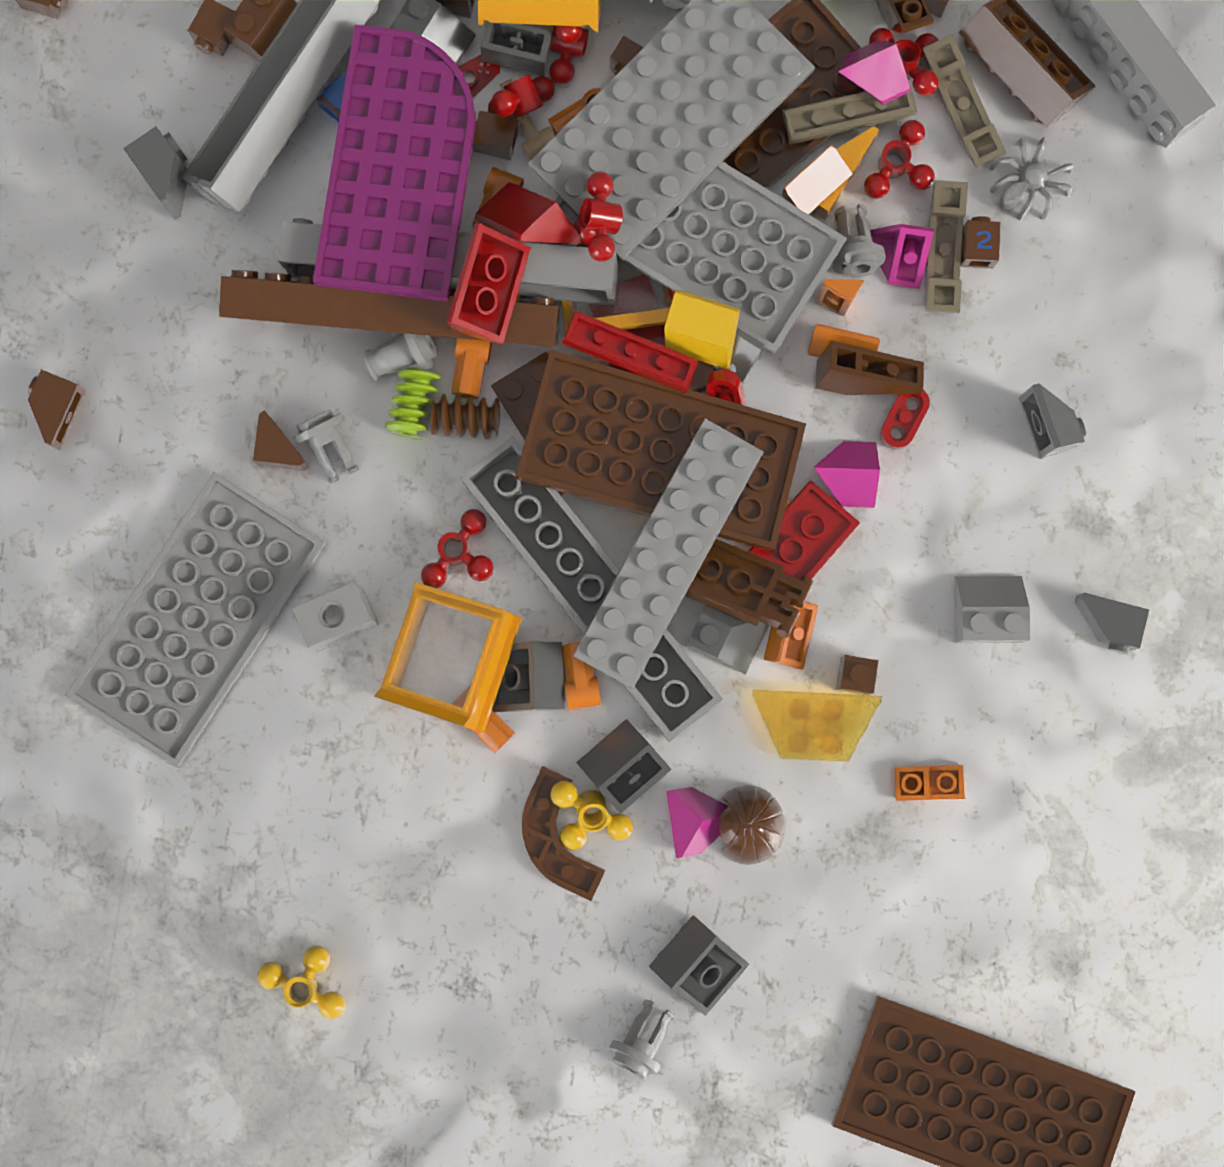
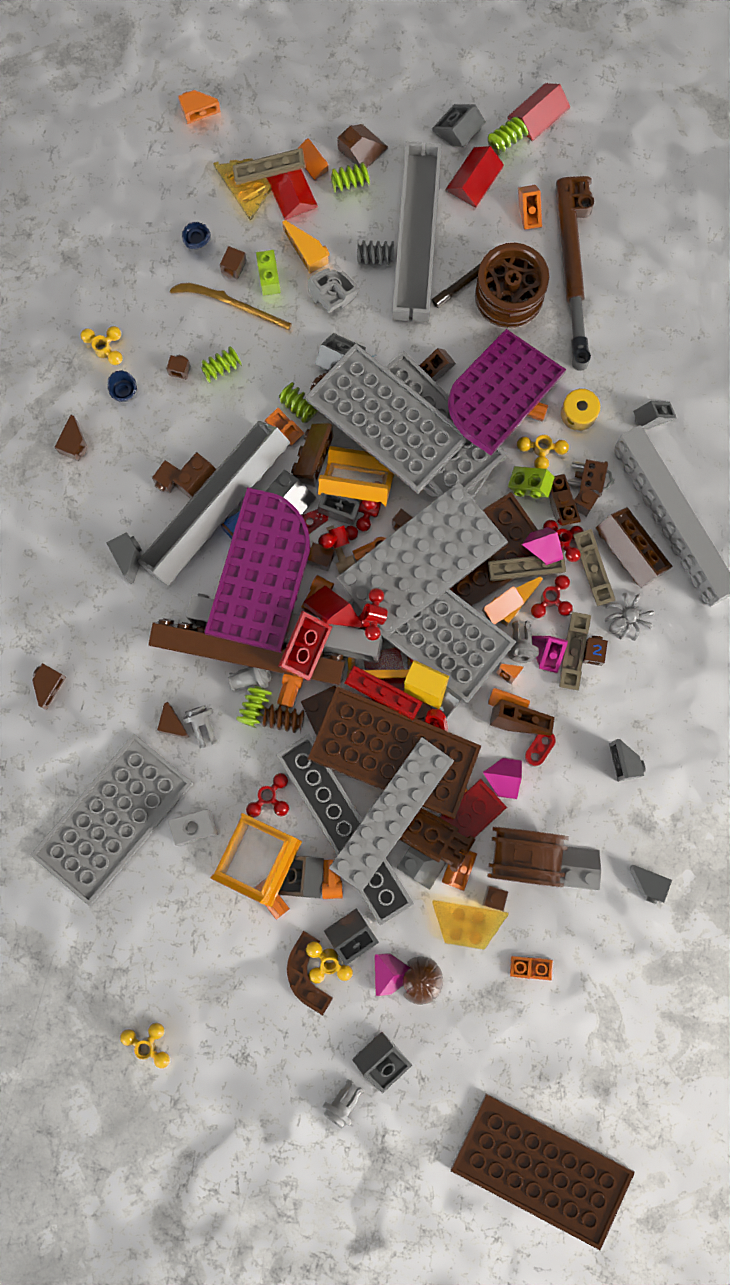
camera: 10 degrees right, 5 degrees down
none -> reddish brown wheel [487,827,569,887]

